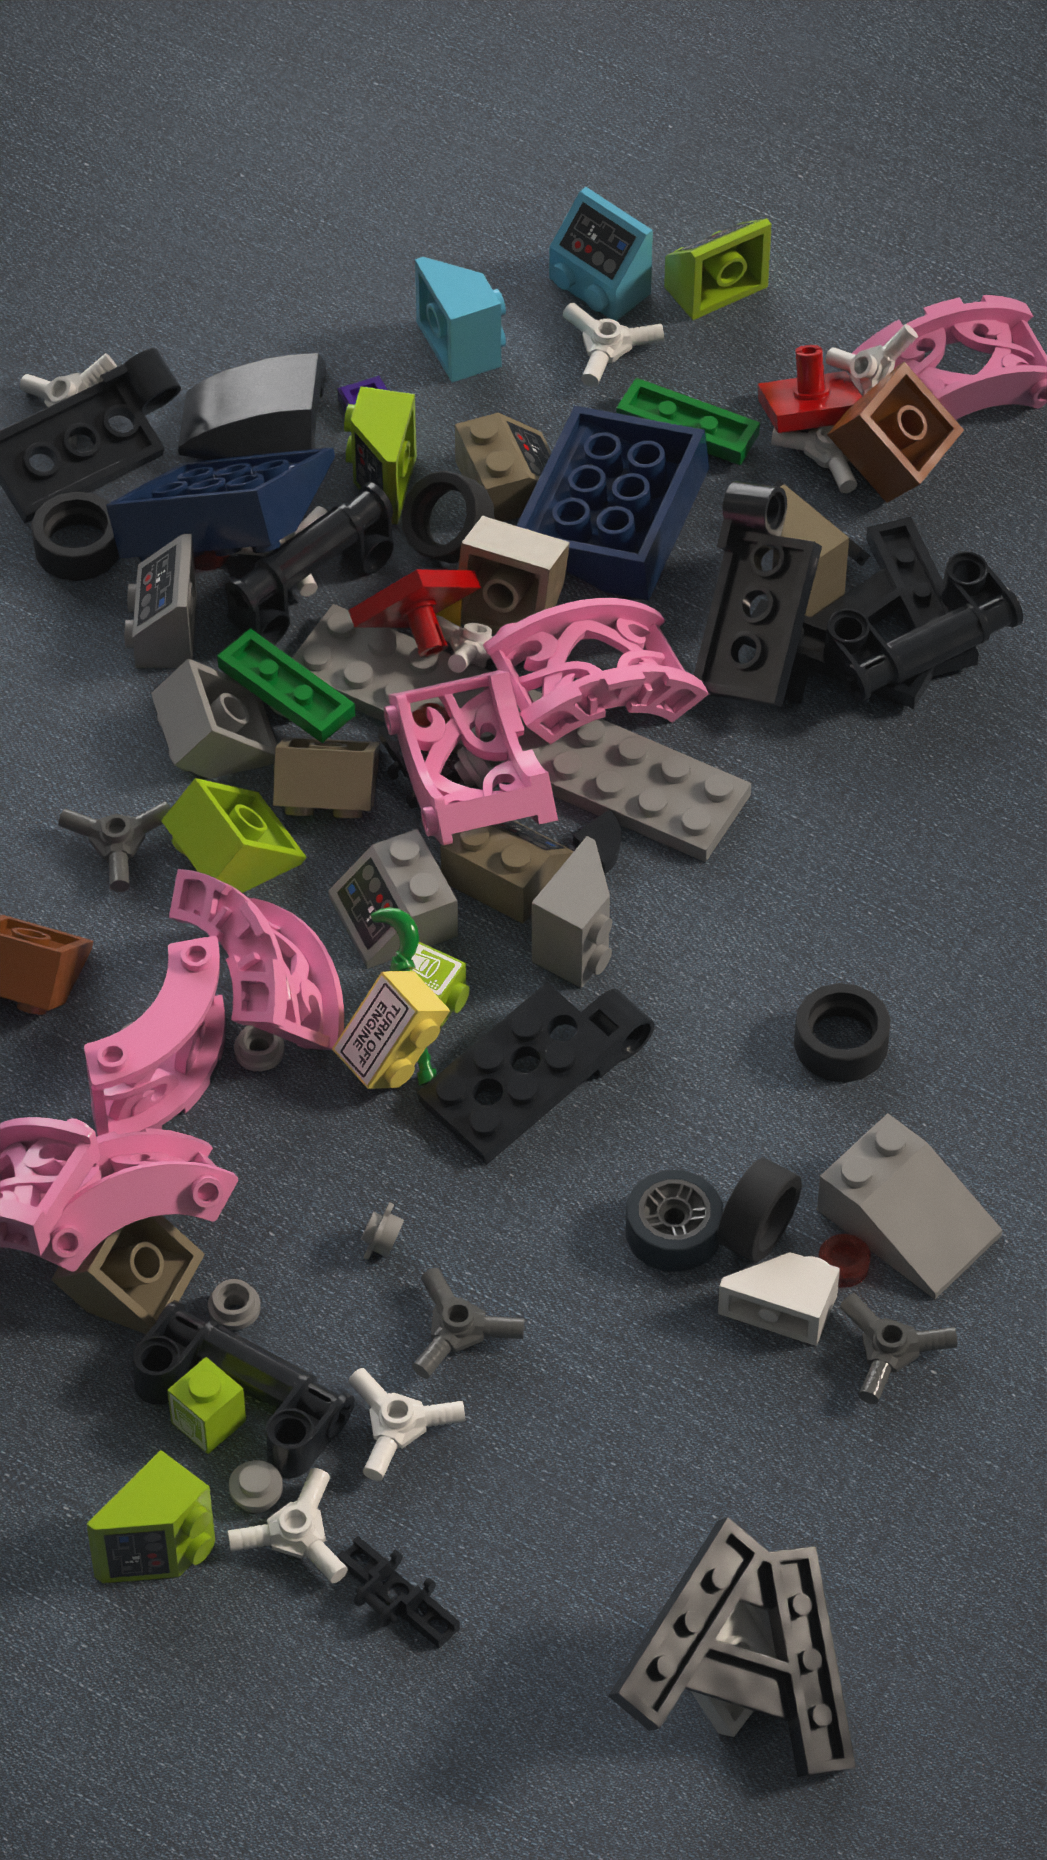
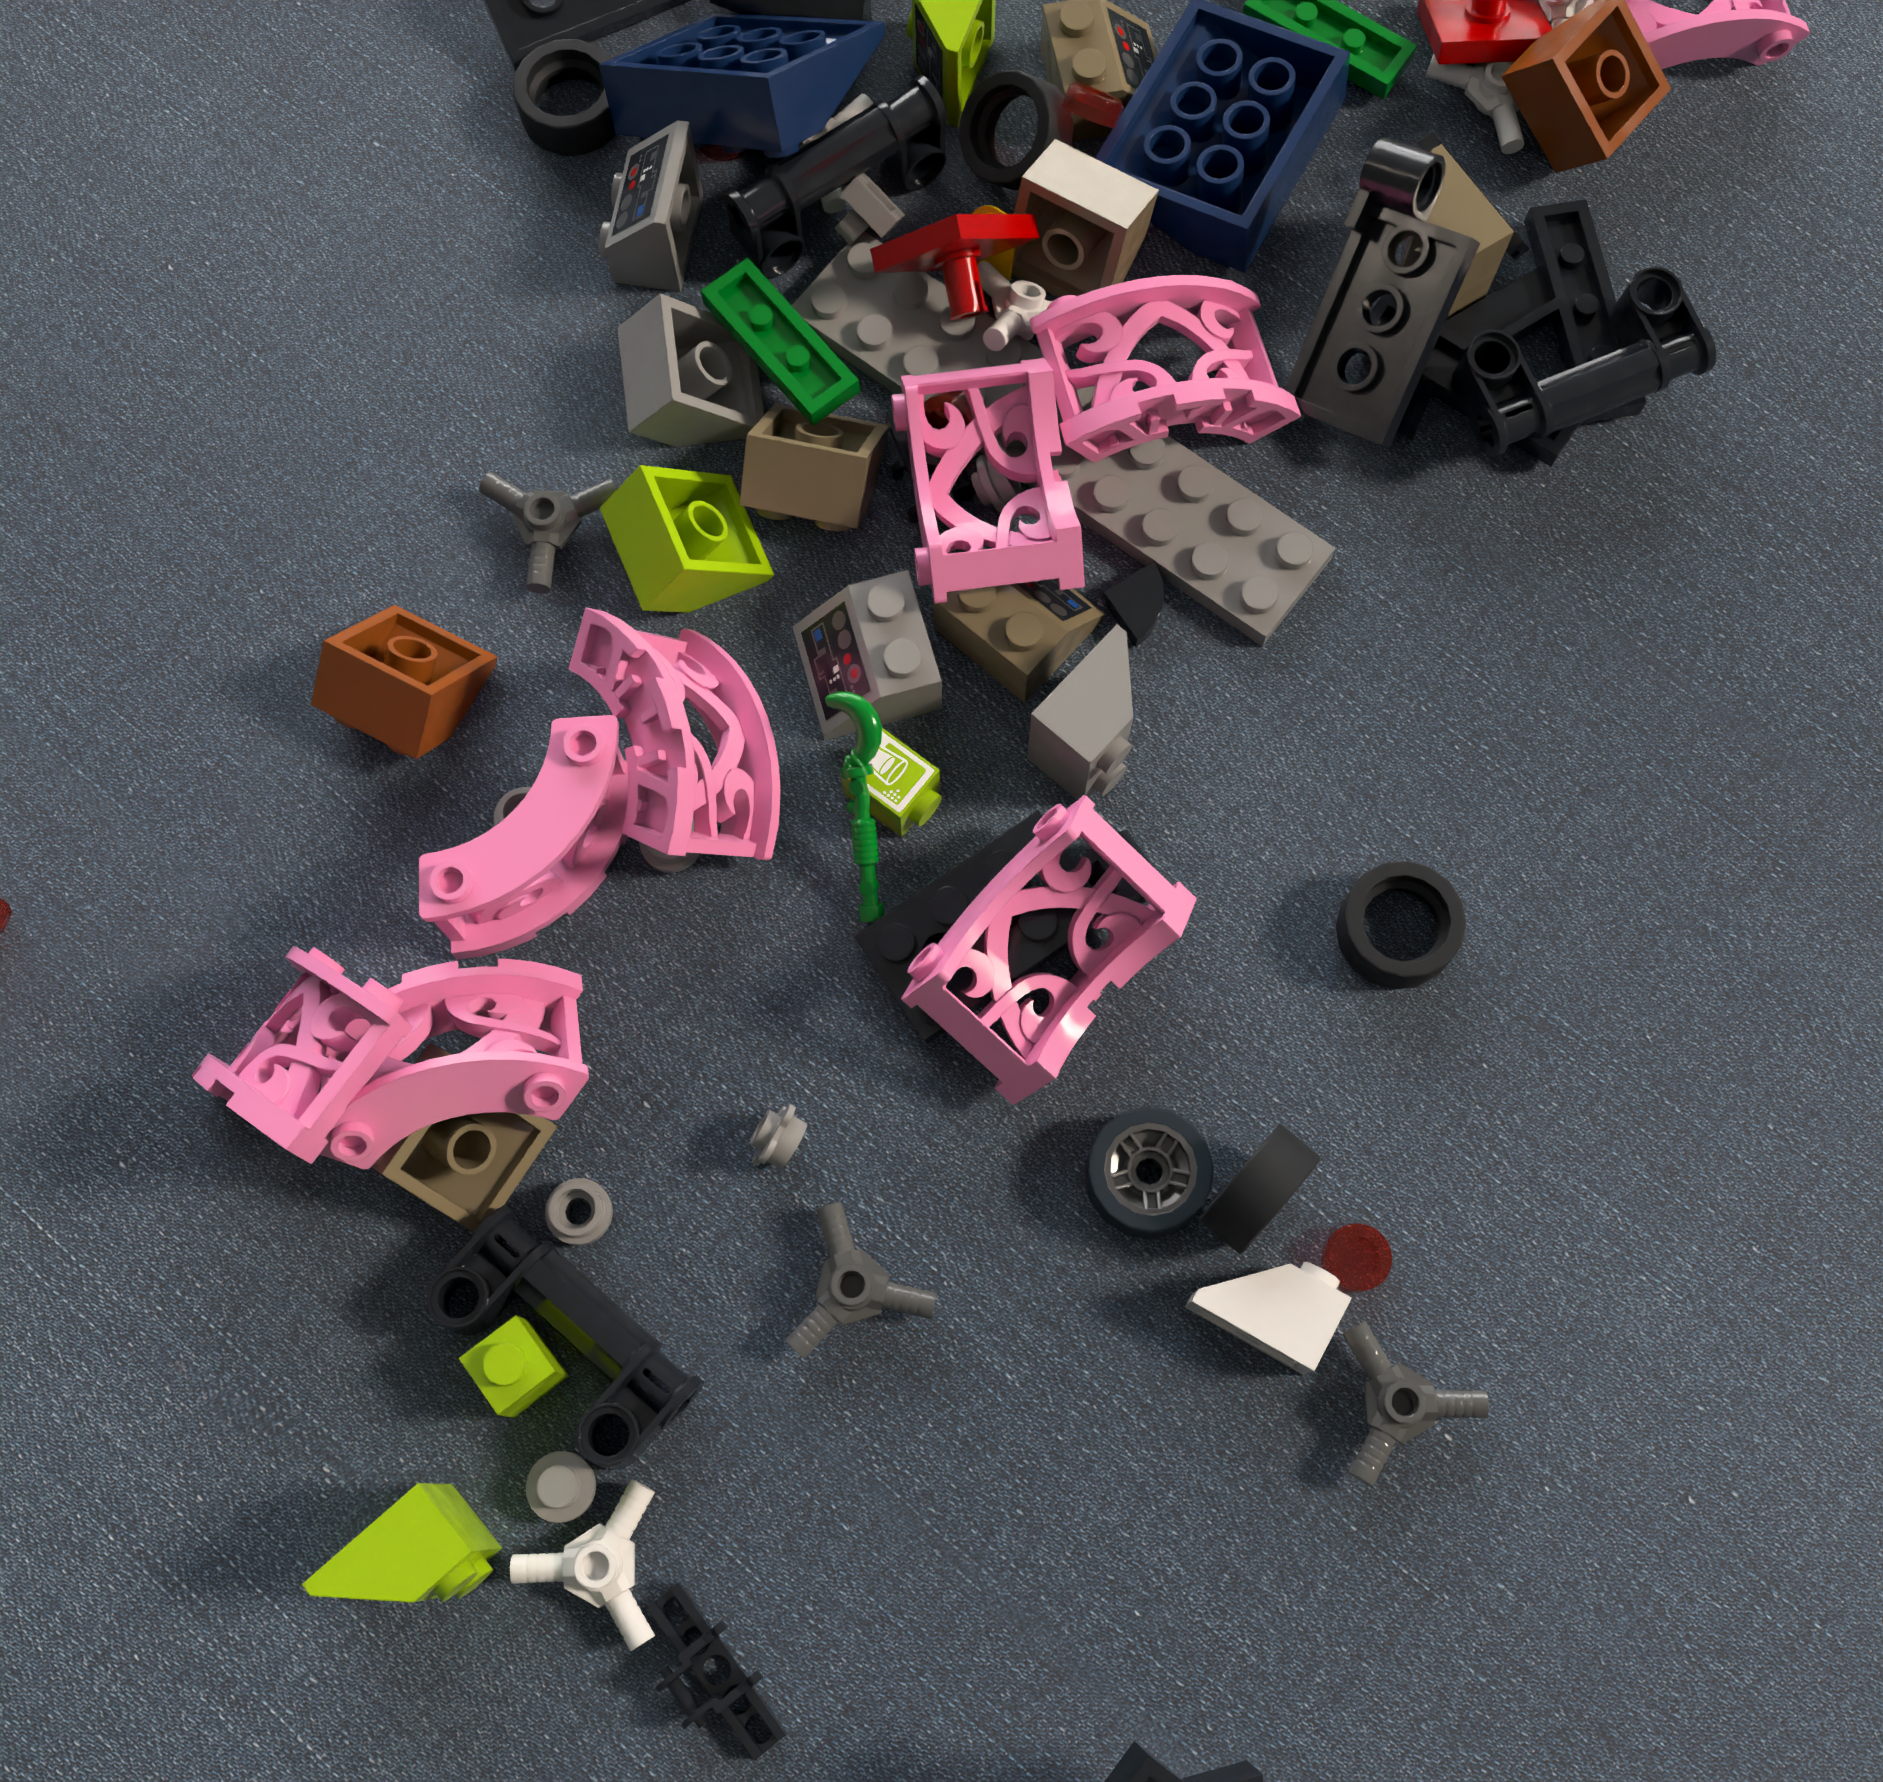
camera: 10 degrees right, 20 degrees up
brick [332,971,450,1089] -> none
white piece [349,1368,465,1481] -> none
light grey slope [817,1113,1003,1299] -> none
none -> light grey tile [834,173,905,245]
none -> bright pink fence [901,795,1197,1105]
none -> clear red tile [1062,82,1124,128]

